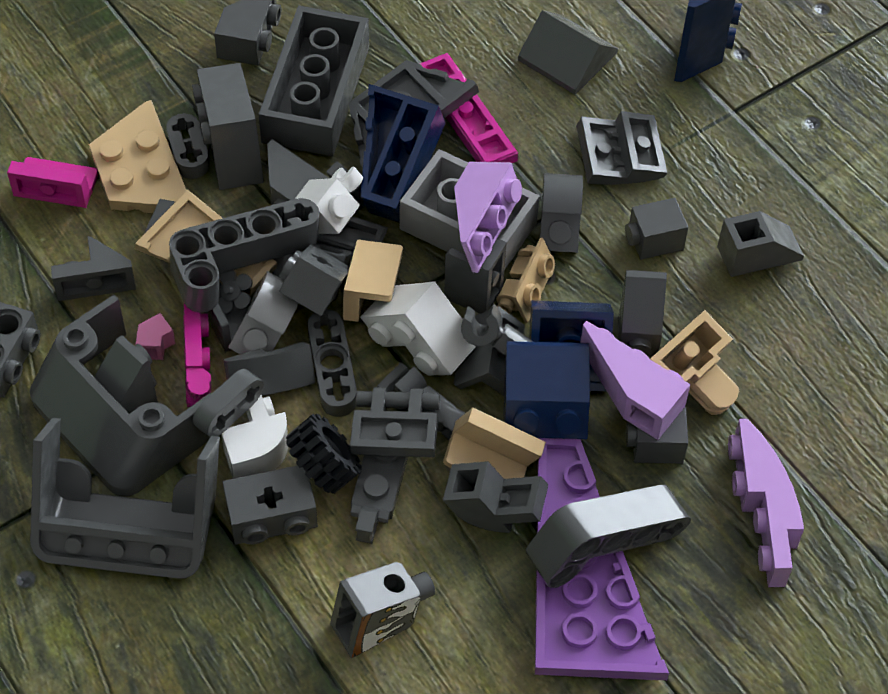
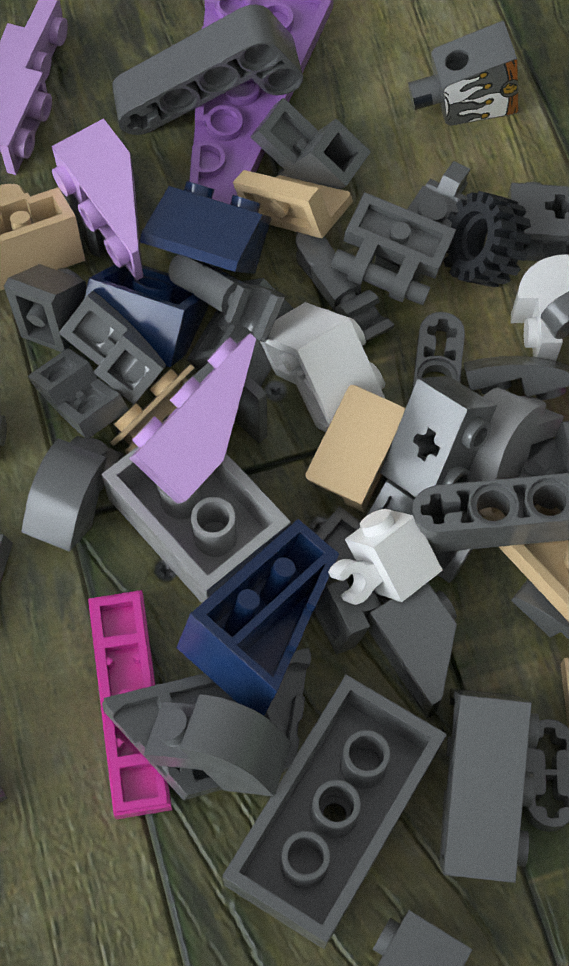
camera: 160 degrees left, 10 degrees up
none -> dark grey slope [28,348,129,439]
none -> dark grey slope [59,290,166,405]
none -> dark grey brick [143,694,292,796]

